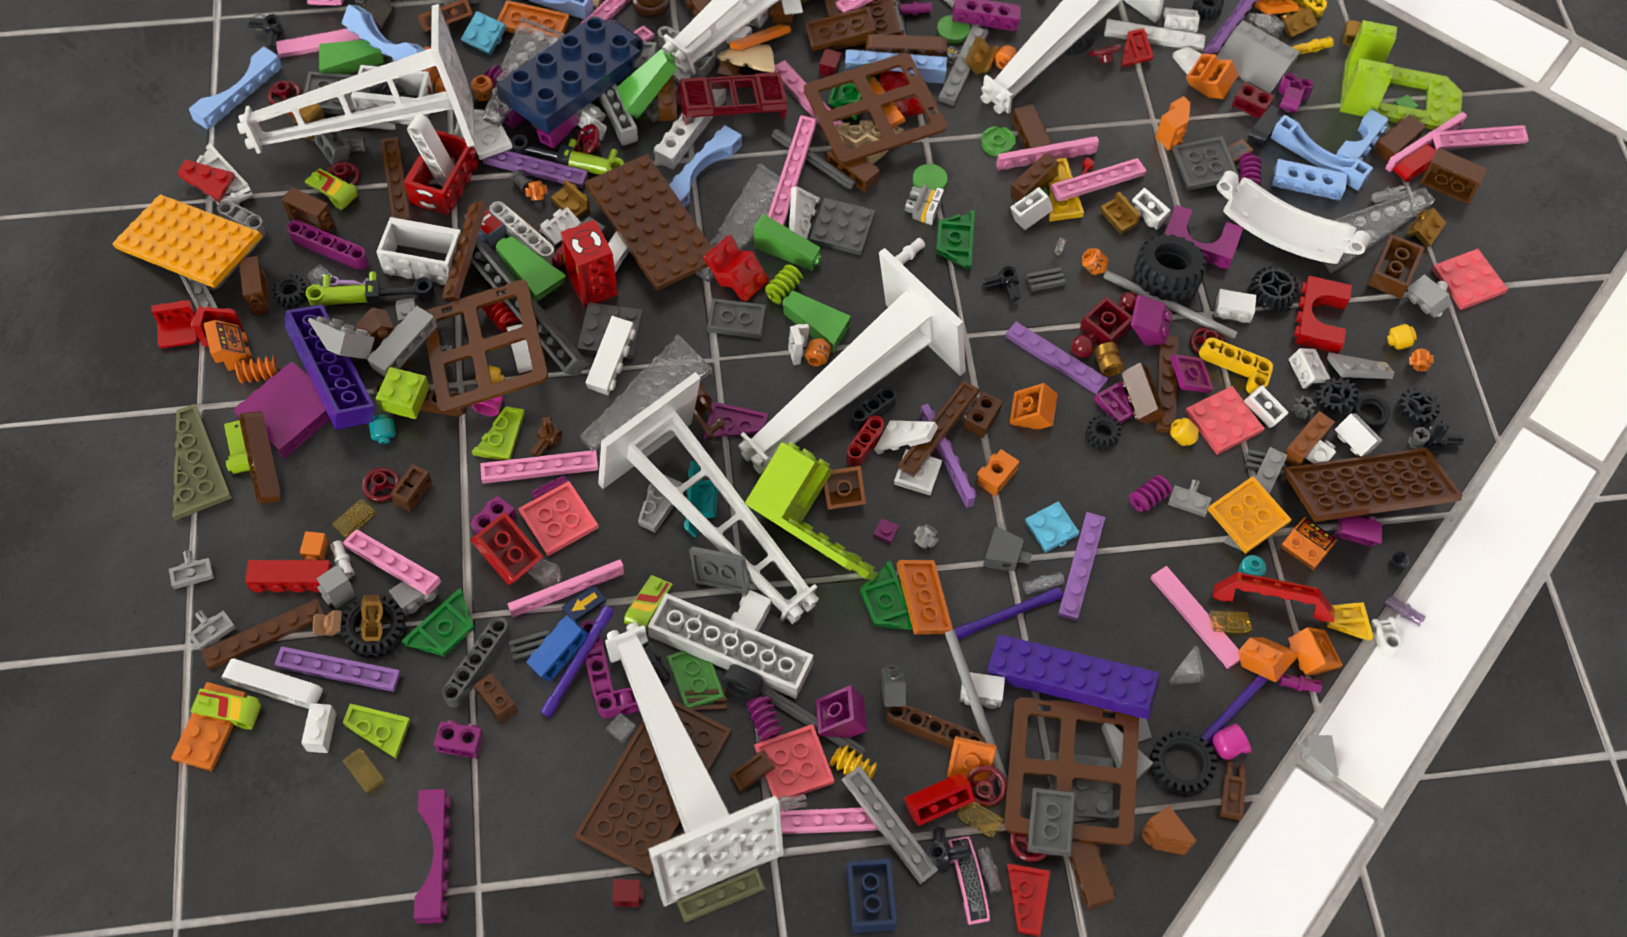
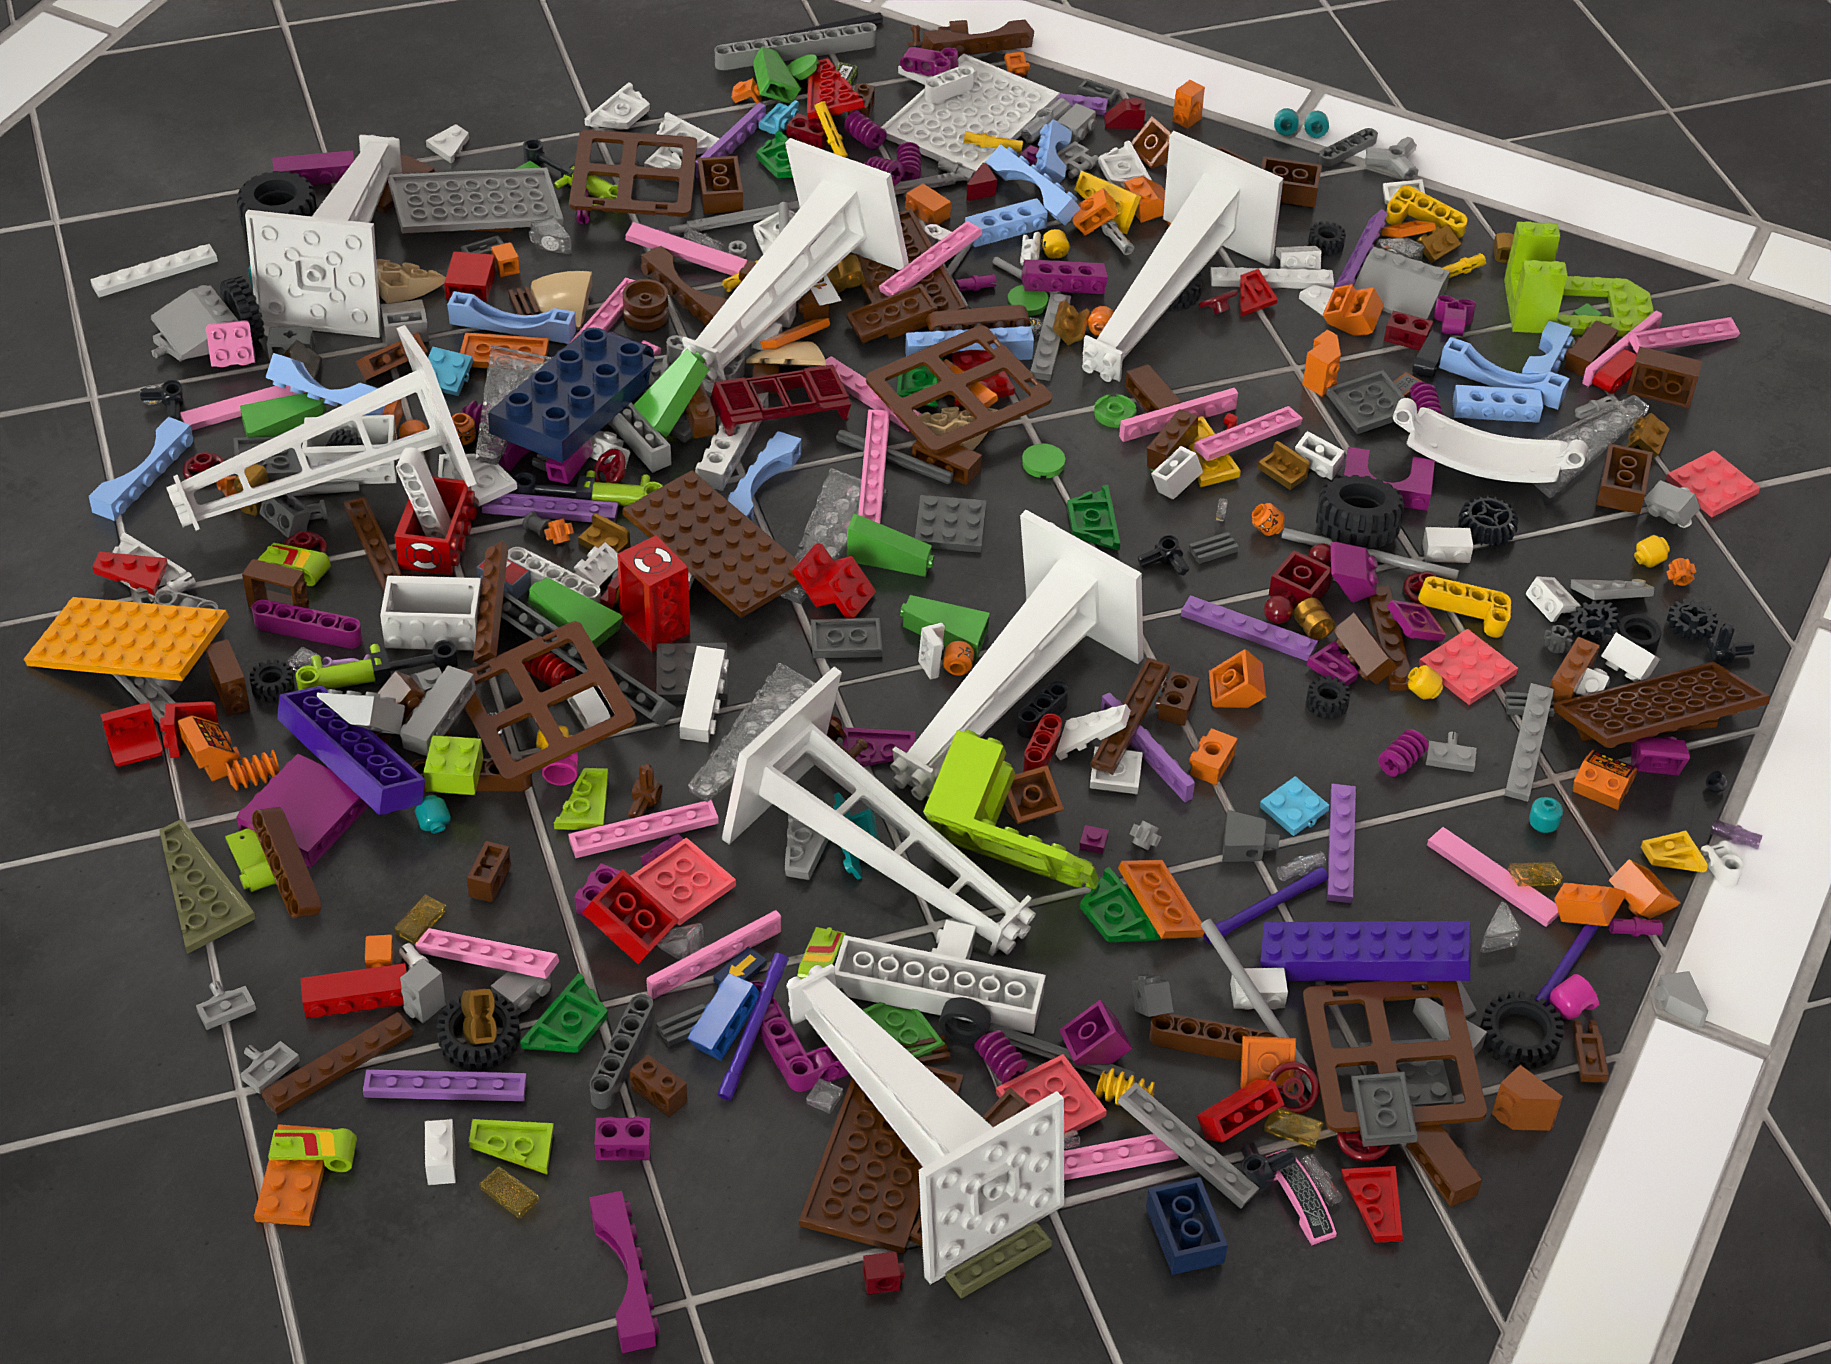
camera: 10 degrees left, 15 degrees down
white beam [221,659,323,709] -> none
medium nougat bracket [312,610,342,636] -> none
dark red piece [362,467,401,502] -> none
dark grey tile [689,547,750,593] -> none
lime piece [765,265,803,305] -> none
white wing [789,186,820,239] -> none
dark red brick [819,49,841,77] -> none
light grey hips [905,184,944,225] -> none
light orange plate [1207,476,1291,554] -> none
red slope [1212,572,1335,622] -> none
white brick [1243,385,1289,428] -> none
red arch [1294,276,1352,354] -> none
dark grey bush [1407,427,1430,450] -> none

